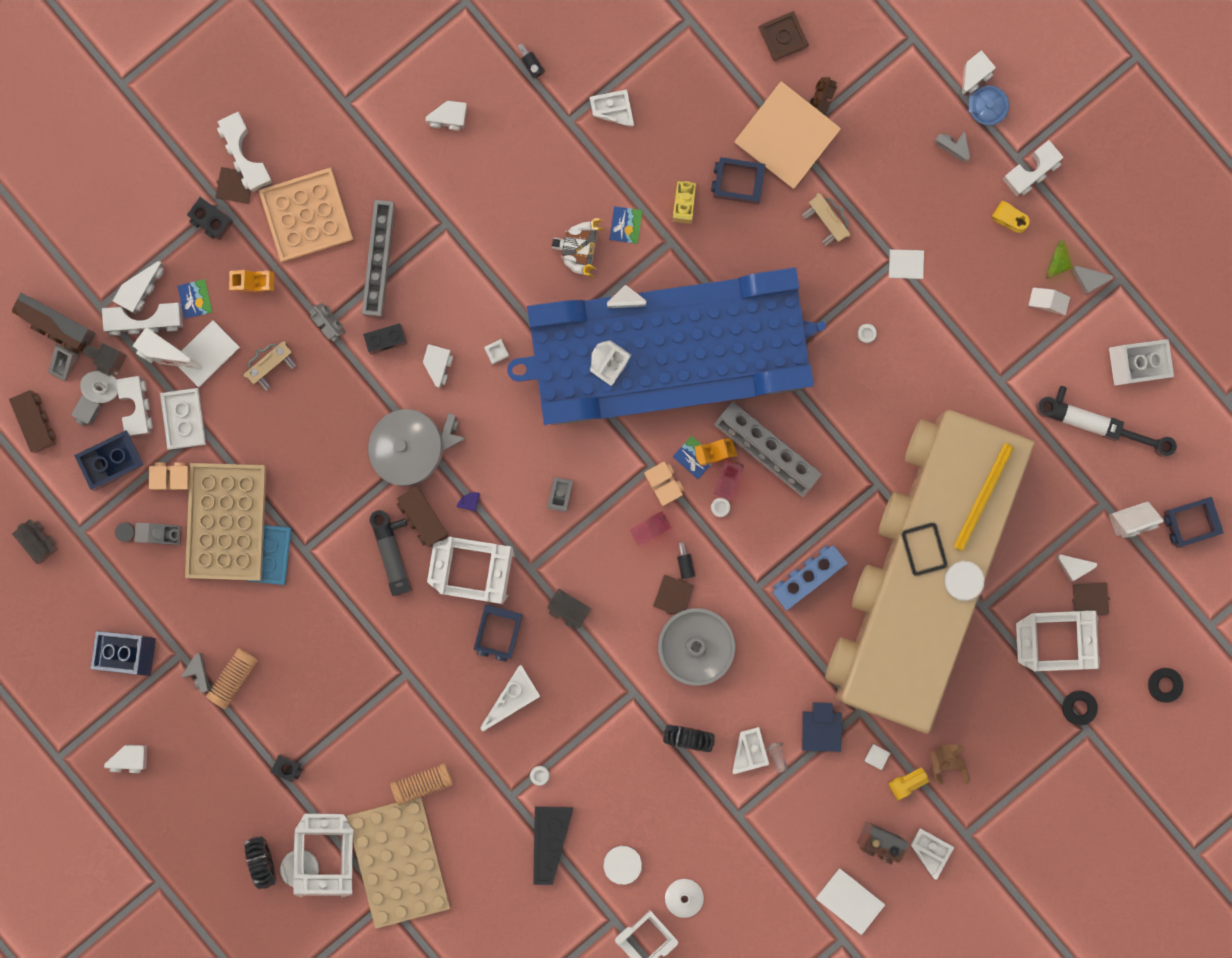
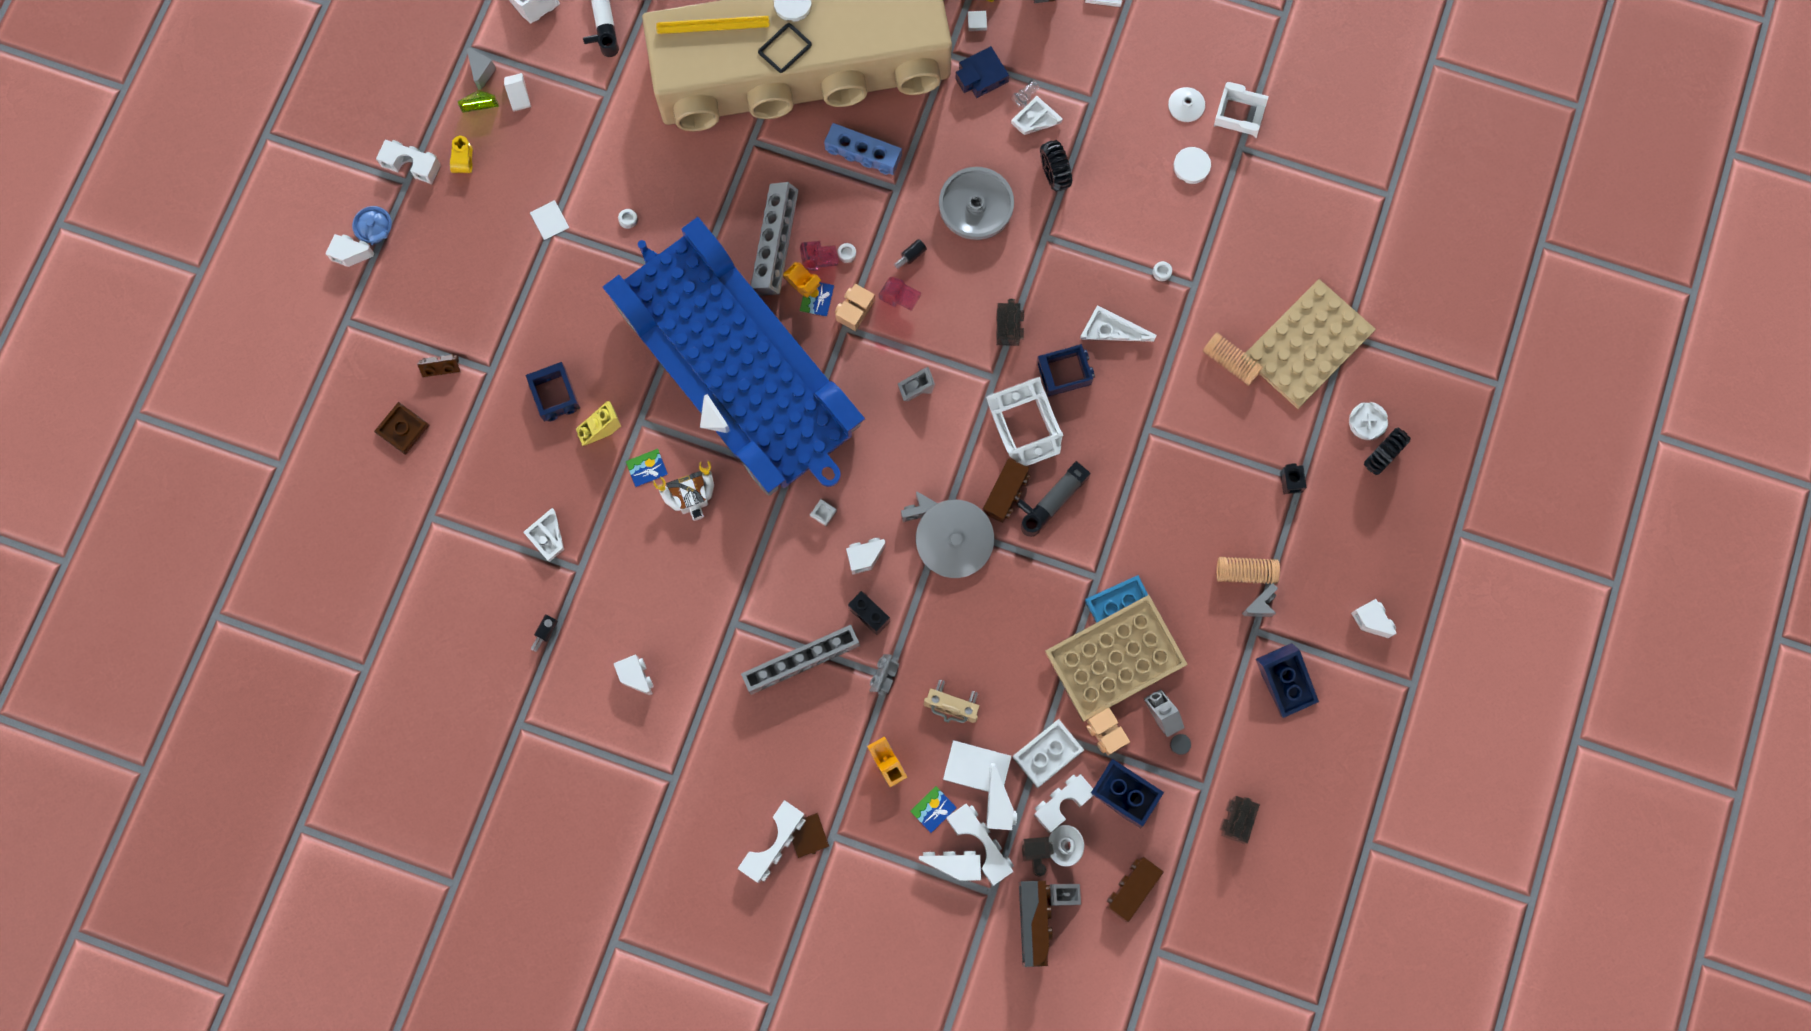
camera: 125 degrees left, 10 degrees down
light grey brick [71,395,103,426] -> none
black brick [187,197,234,239] -> none
light nougat tile [258,167,354,263] -> none
white wedge [293,814,353,898] -> none
dark purple tile [457,492,480,512] -> none
black wing [533,806,574,885] -> none
white slope [590,340,631,386] -> none
reddish brown piece [653,575,694,614] -> none
light nougat tile [734,81,841,189] -> none
tan piece [802,193,851,246] -> none
light grey slope [934,132,970,164] -> none

